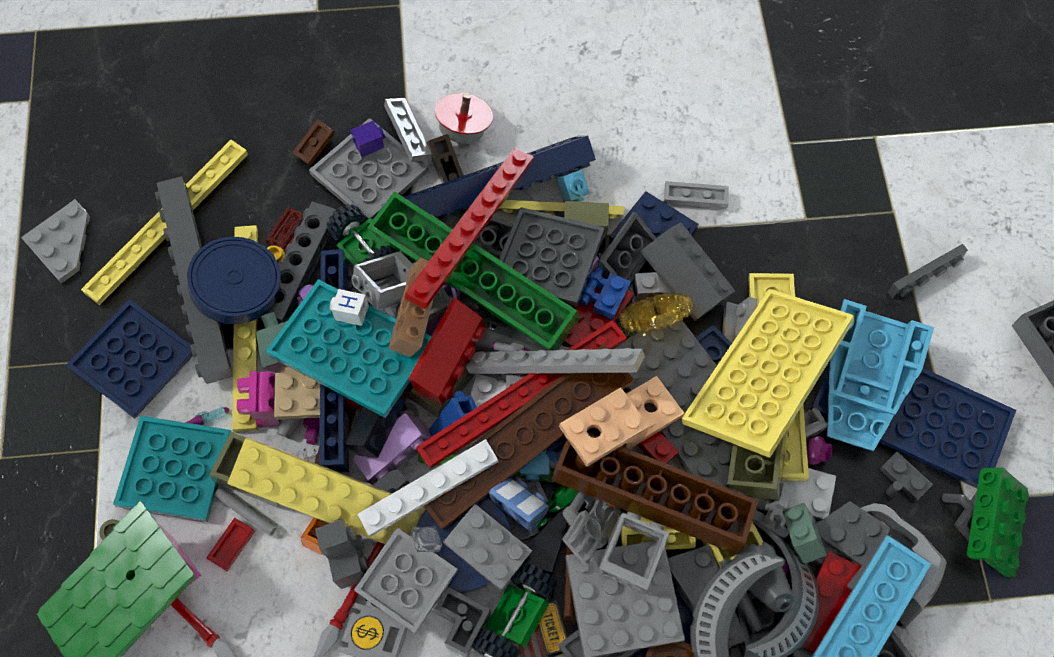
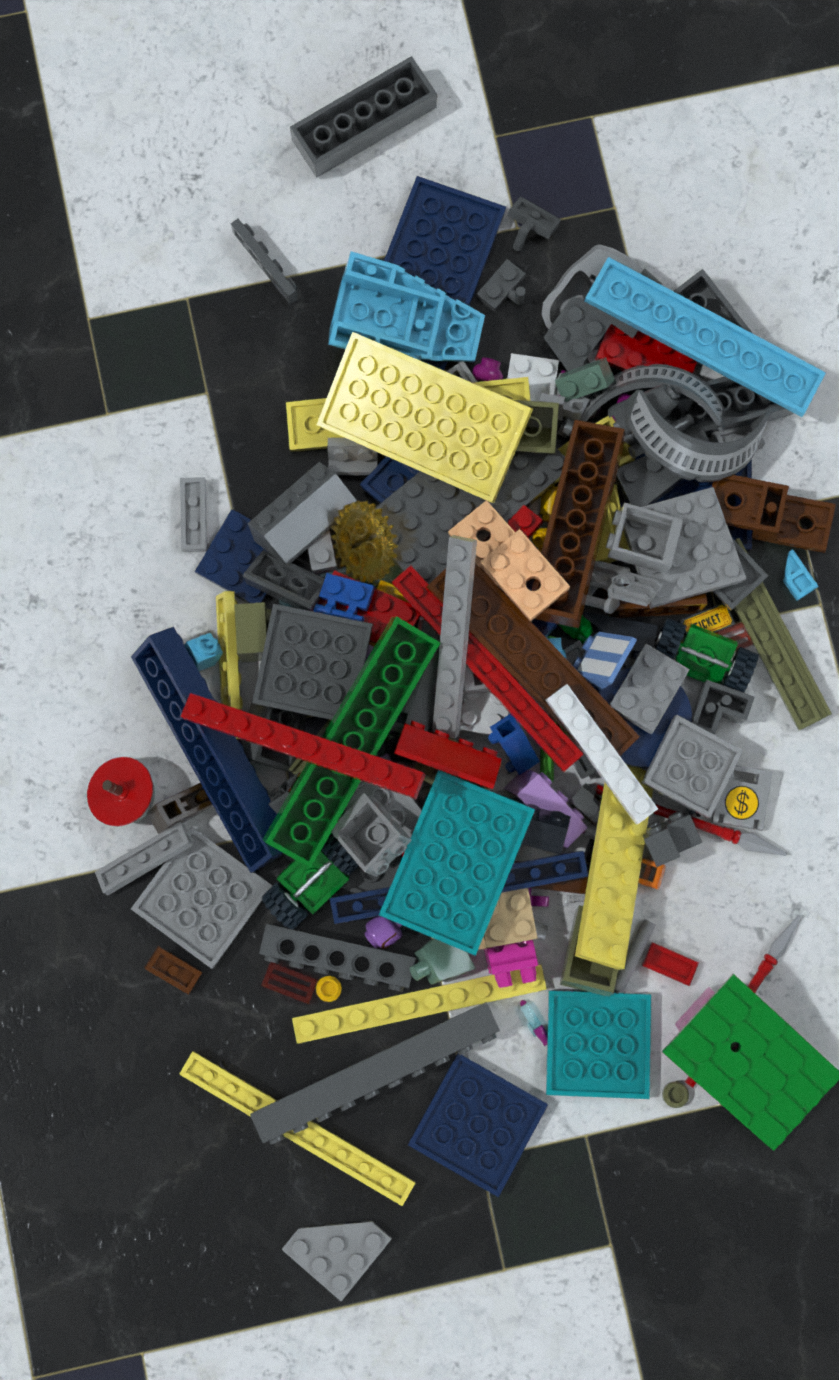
camera: 95 degrees left, 15 degrees up
dark blue brick [187,237,280,324] -> none
white brick [330,289,369,326] -> none
dark purple brick [351,120,386,157] -> none
medium nougat brick [388,258,434,357] -> none
clear plate [410,526,443,553] -> none
light grey piece [491,341,530,351] -> none
green bracket [967,467,1029,578] -> none

